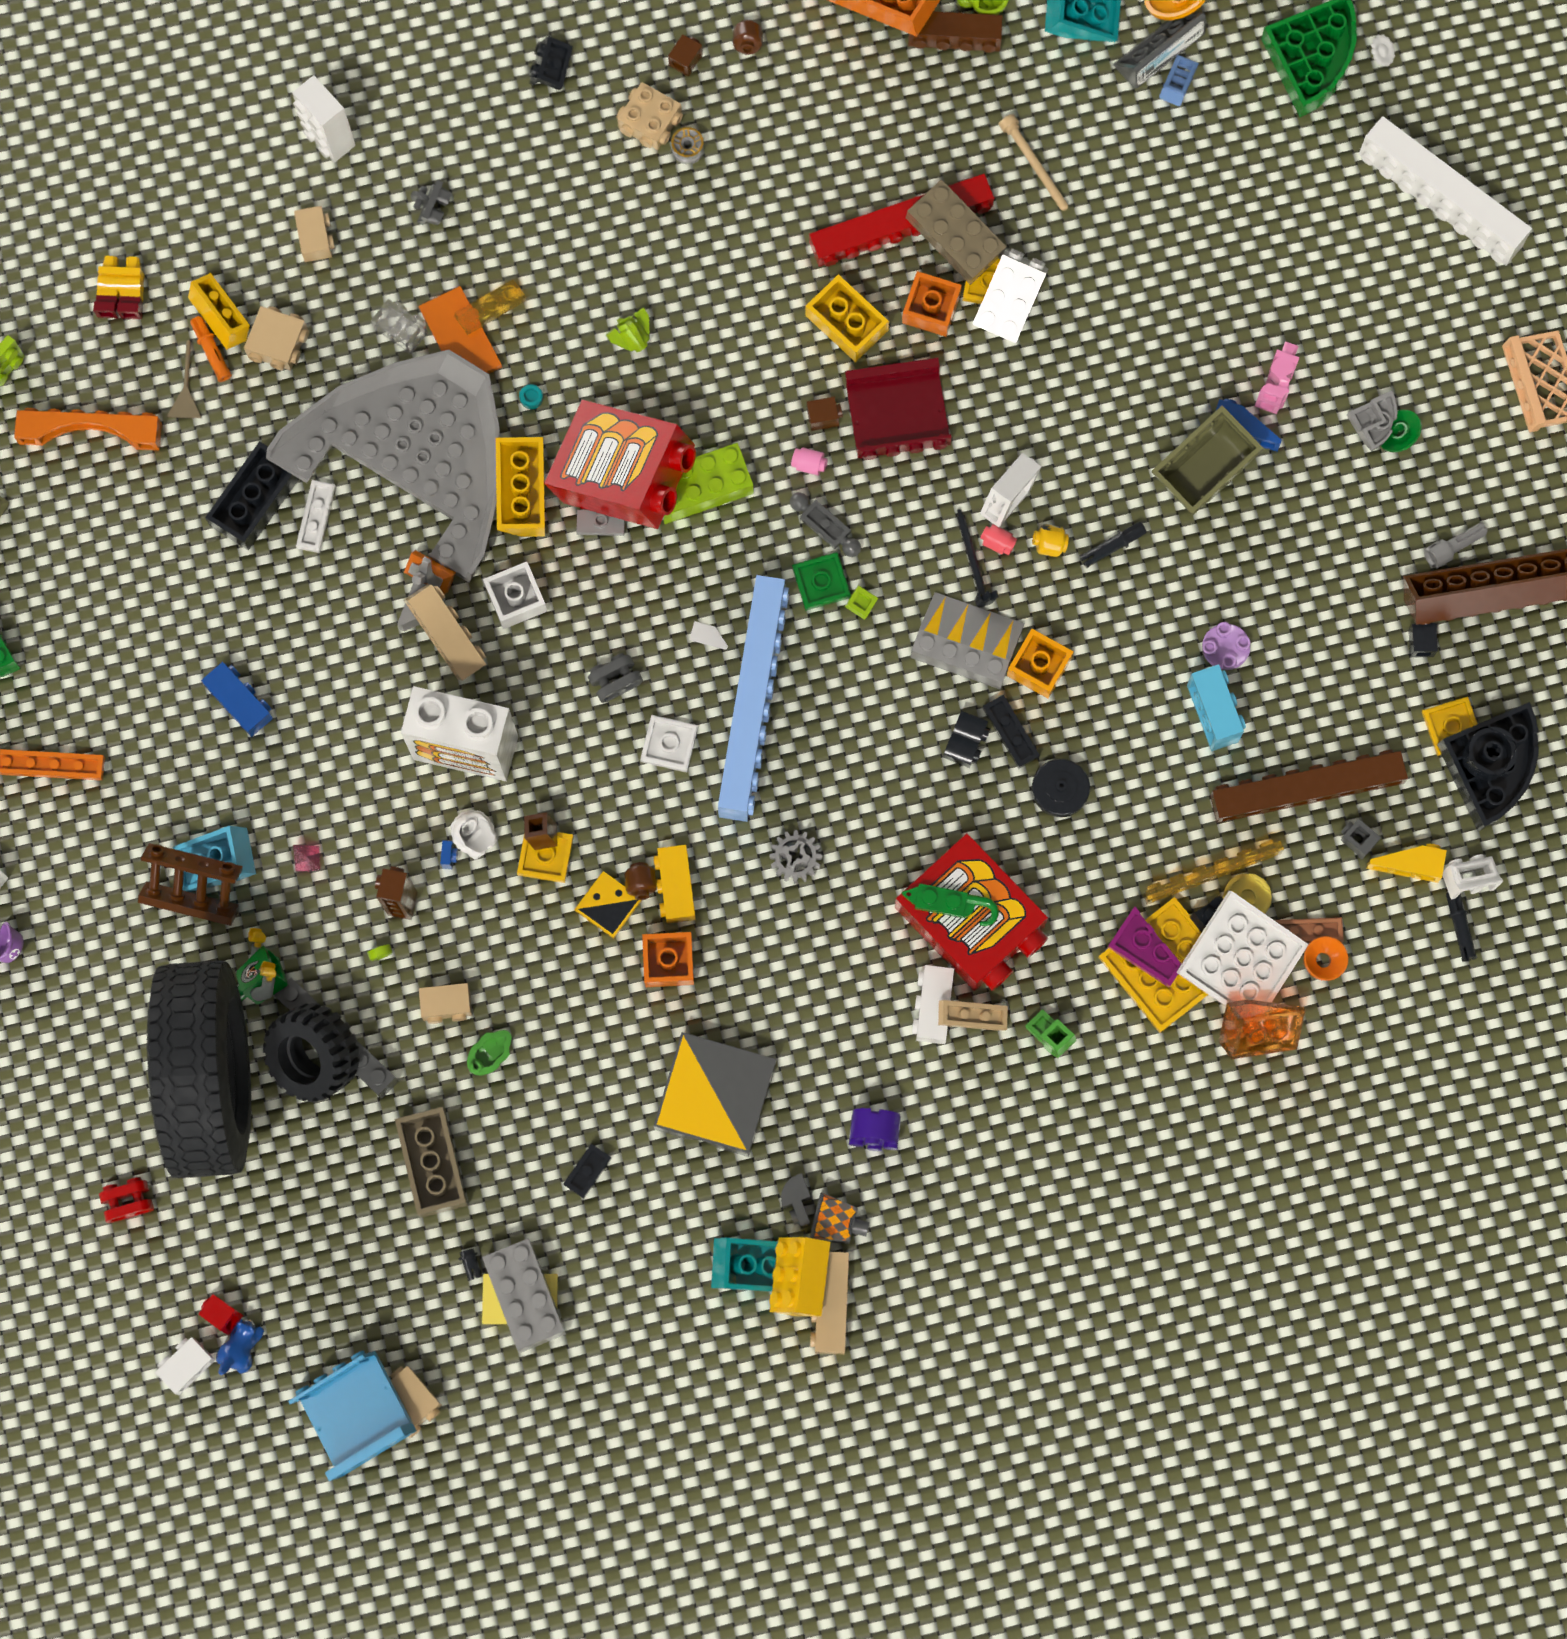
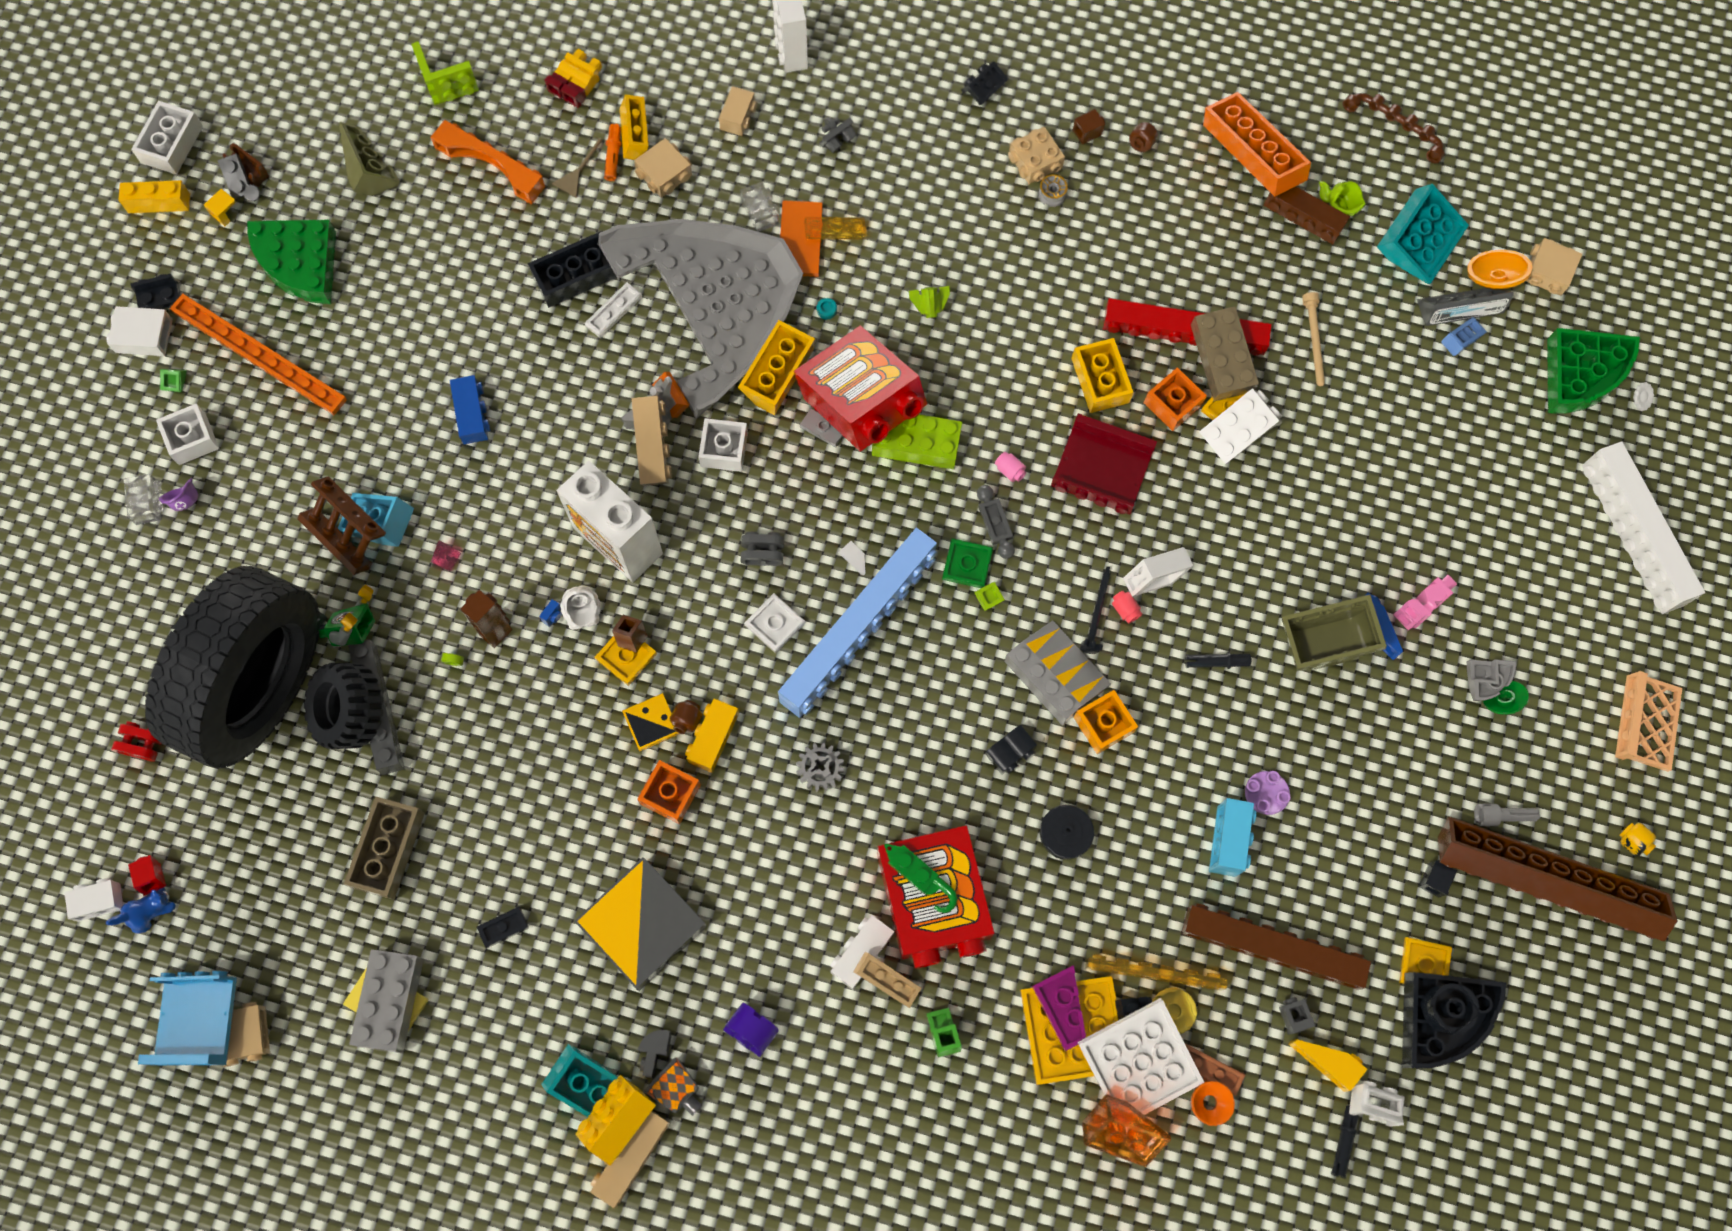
camera: 25 degrees right, 5 degrees down
tan brick [419,983,472,1024] -> none
black pin [459,1248,483,1281] -> none
bright green arm [467,1030,512,1076] -> none
reddish brown brick [807,397,843,431] -> none
black plate [982,695,1040,769] -> none
yellow head [1032,524,1069,557] -> none

